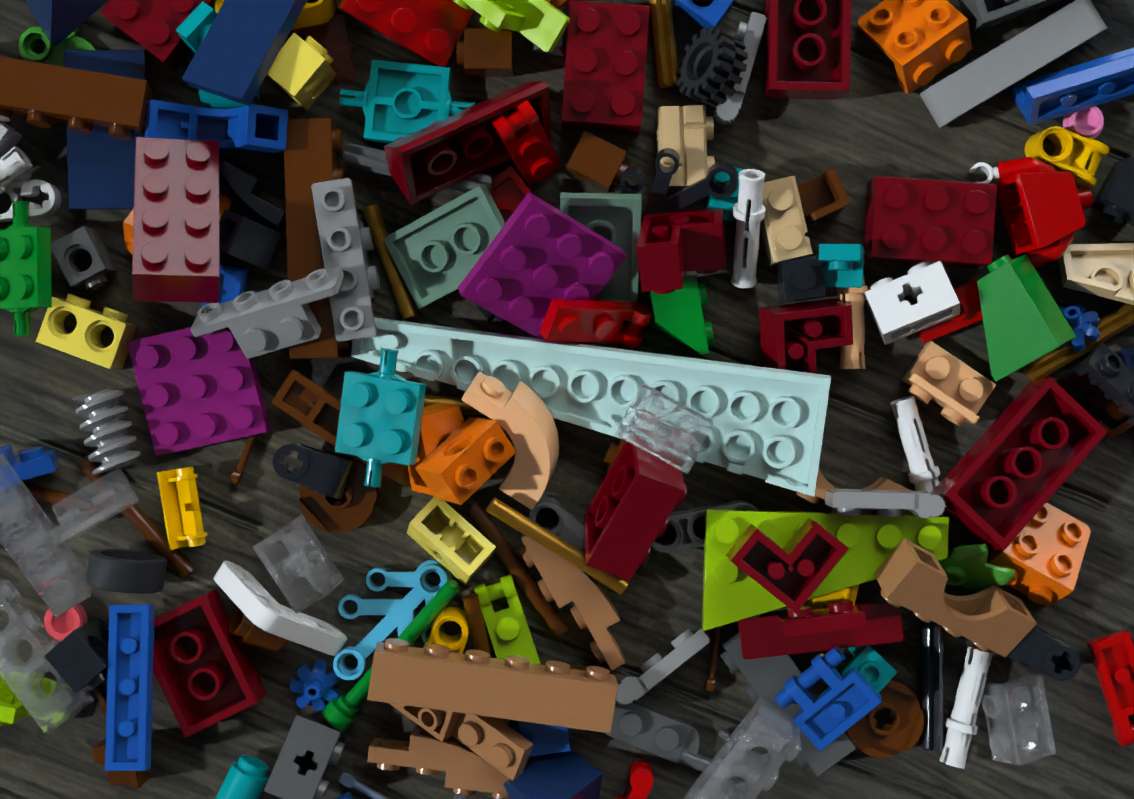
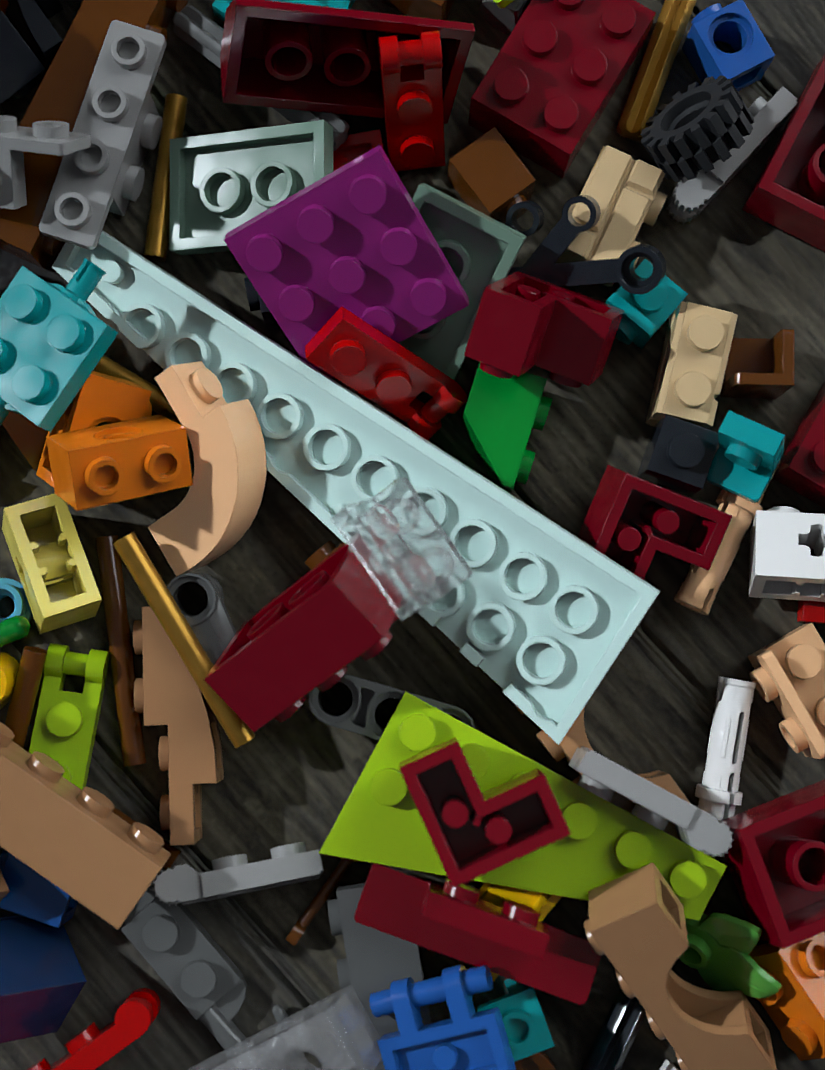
camera: 25 degrees right, 5 degrees down
white pin [731,169,766,288] -> none

